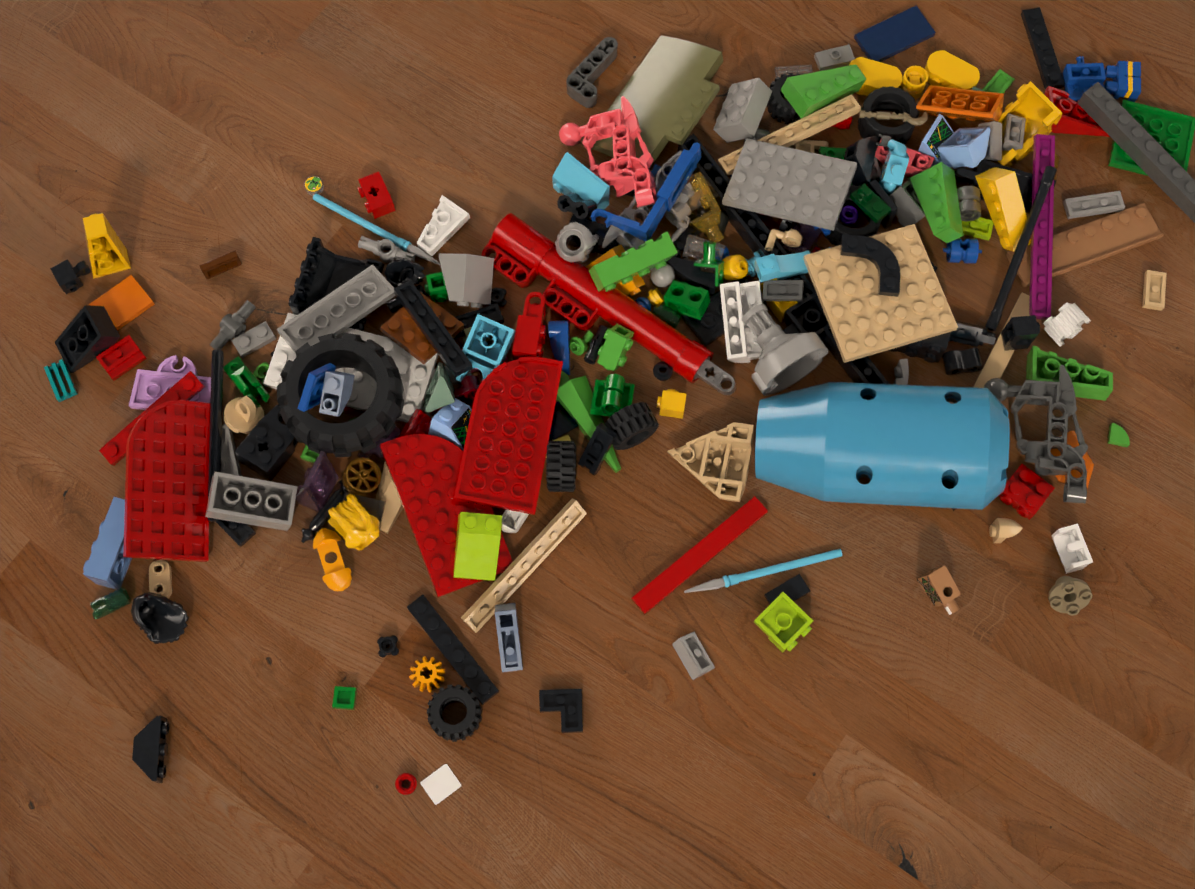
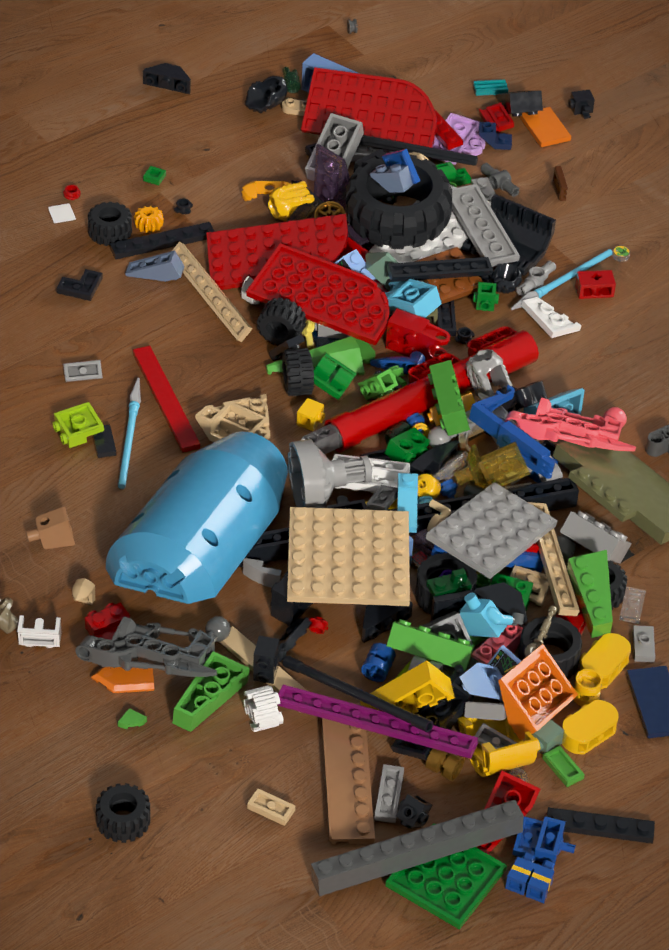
camera: 105 degrees right, 25 degrees down
yellow wedge [83,213,131,279] -> none
light grey slope [439,253,494,308] -> none
lime slope [453,512,502,581] -> none
green bracket [694,241,724,287] -> none
black plate [840,234,900,297] -> none
black axle [942,348,983,375] -> none
none -> black brick [396,794,433,829]
none -> dark blue slope [479,122,512,150]

